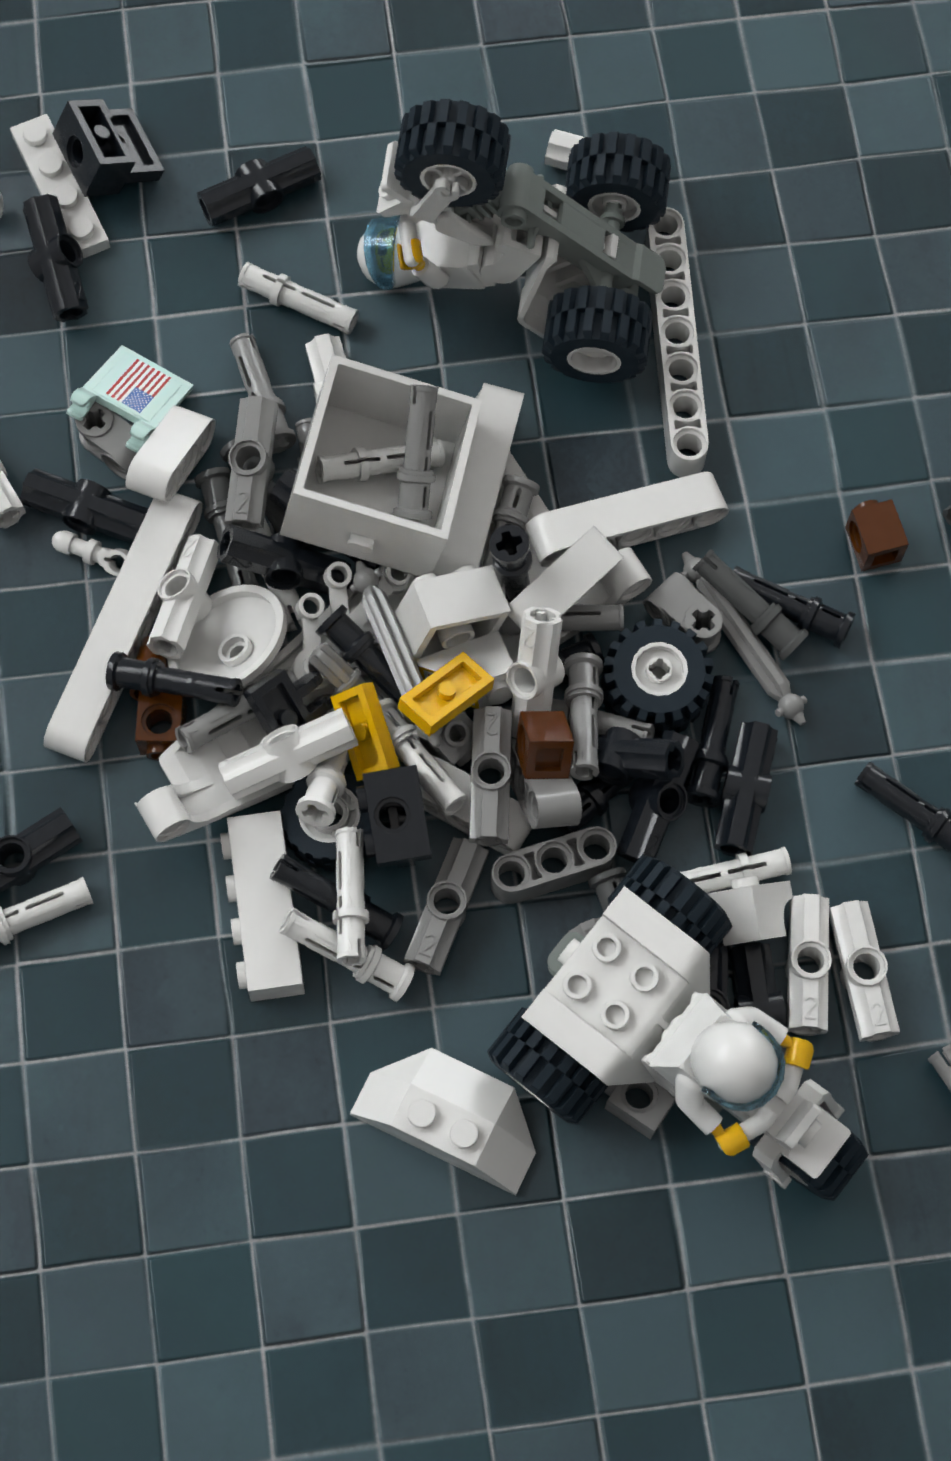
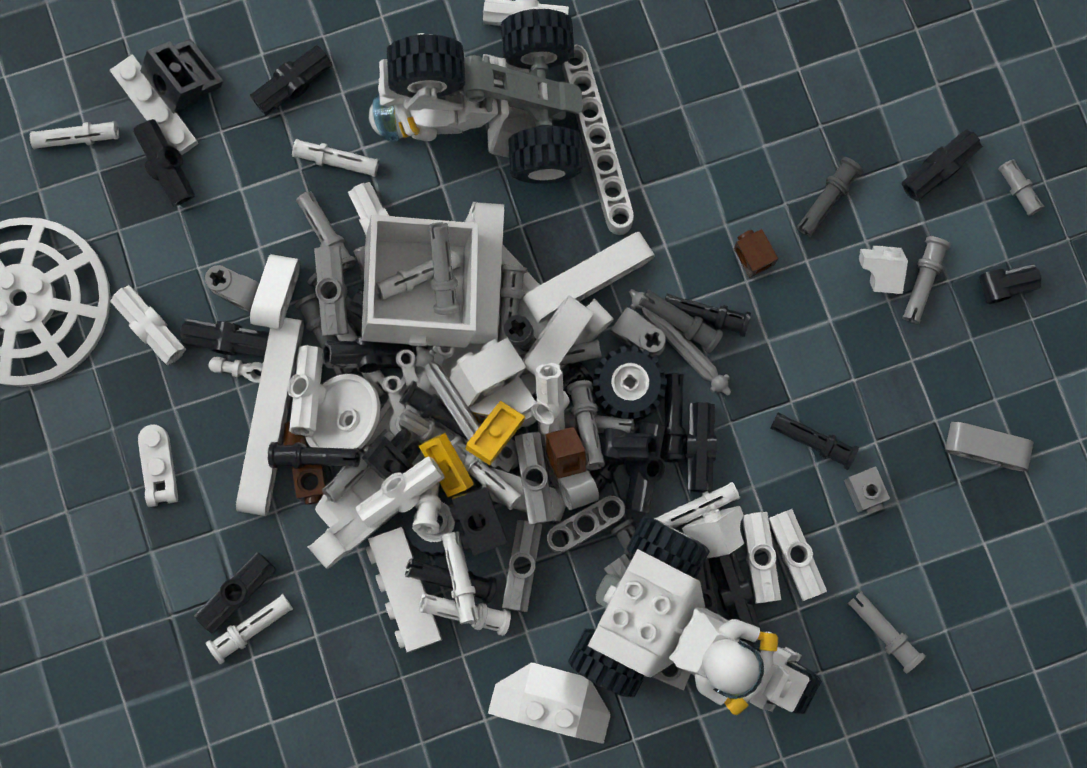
camera: 10 degrees left, 10 degrees up
light aqua flag [66,345,193,453] -> none

